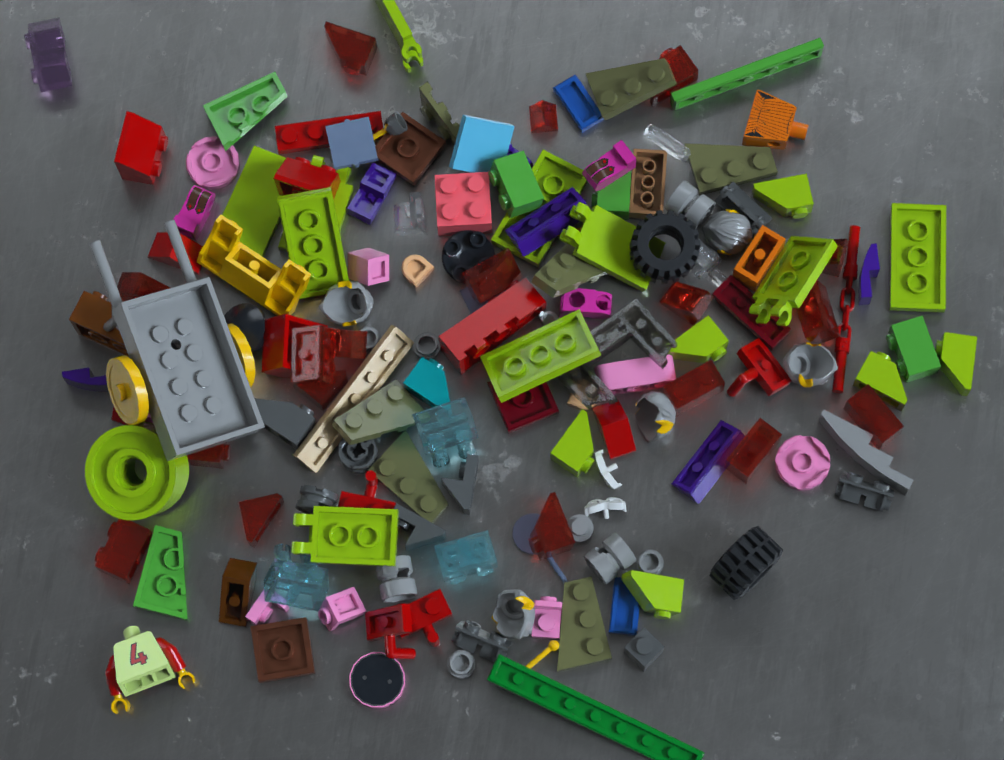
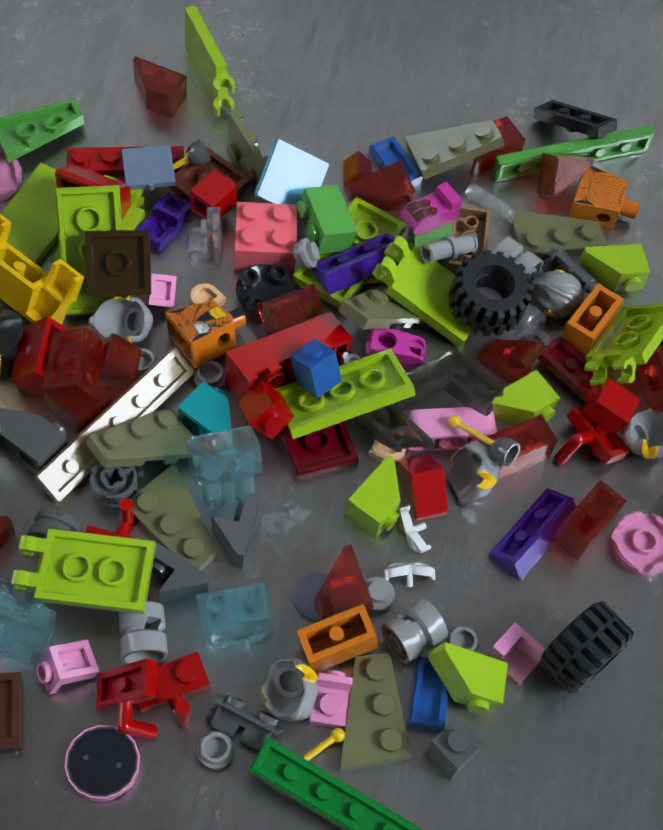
camera: 10 degrees left, 15 degrees down
none -> dark brown plate [85,230,152,295]
none -> orange torso [165,300,246,368]
none -> red brick [190,169,237,225]
none -> red brick [238,380,294,439]
none -> blue brick [290,339,342,398]
none -> light grey plate [293,238,320,269]
none -> orange brick [296,604,379,673]
none -> clear red slope [347,160,416,212]
none -> light grey pin [420,233,478,264]
none -> dark grey hinge [448,416,520,467]
none -> bright pink panel [488,623,545,685]
none -> black plate [534,100,617,139]
none -> slope [537,152,595,202]
none -> red brick [582,378,641,435]

